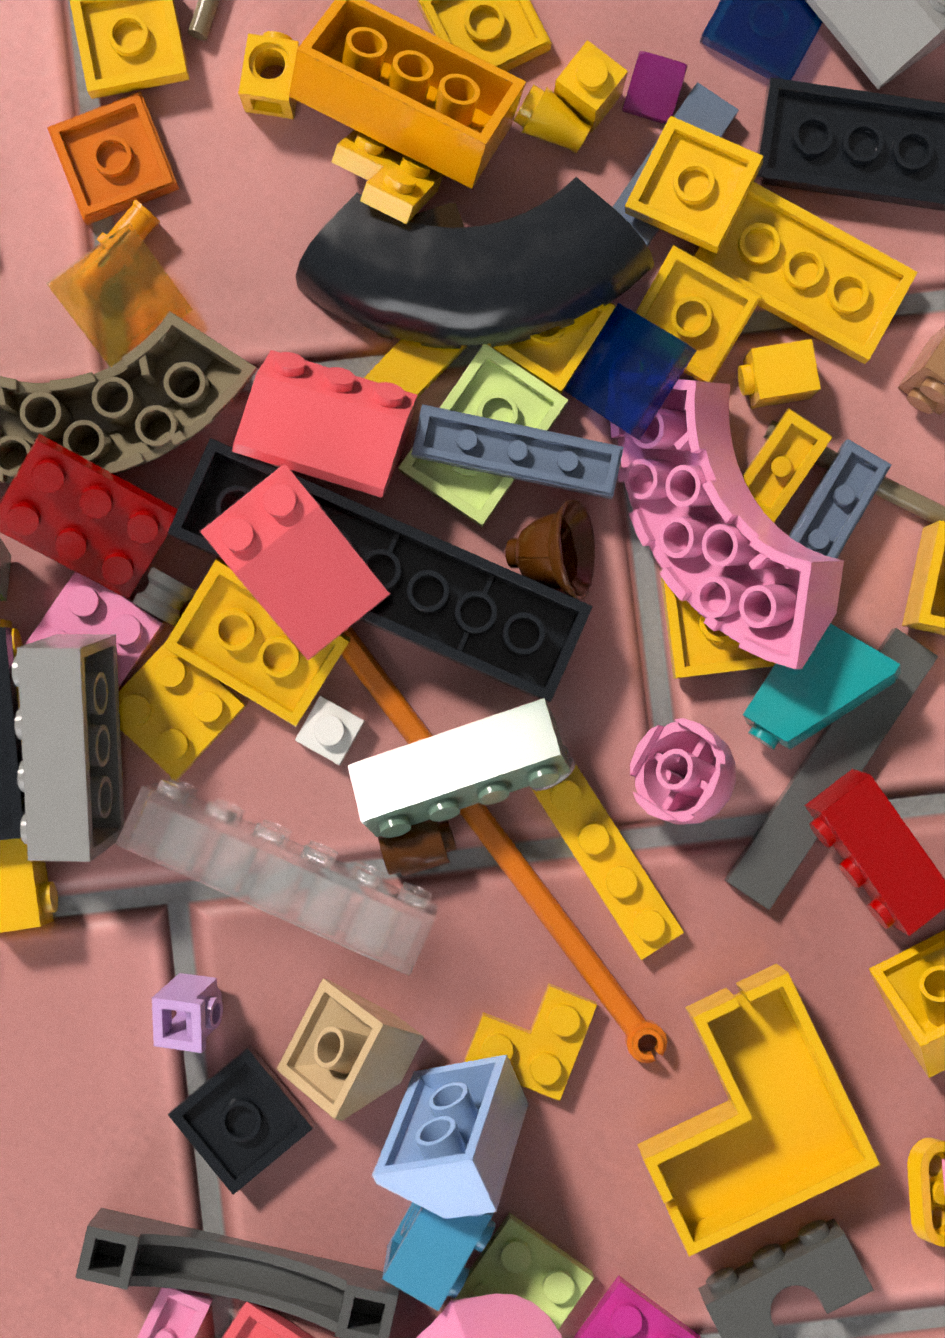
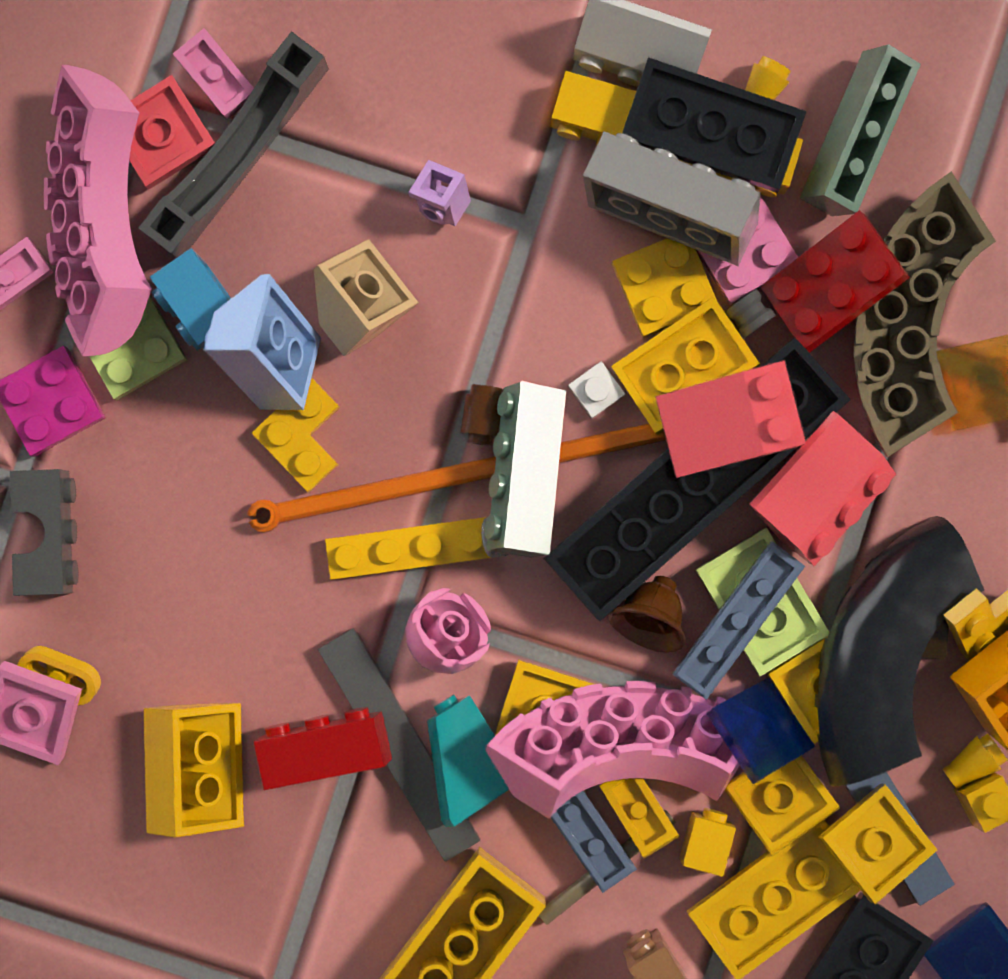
camera: 120 degrees right, 0 degrees up
clear brick [115,778,438,976] -> none
black plate [168,1045,315,1195] -> none
yellow tile [364,339,467,399] -> none
magenta slope [622,51,688,124] -> none
yellow piece [637,963,880,1257] -> none

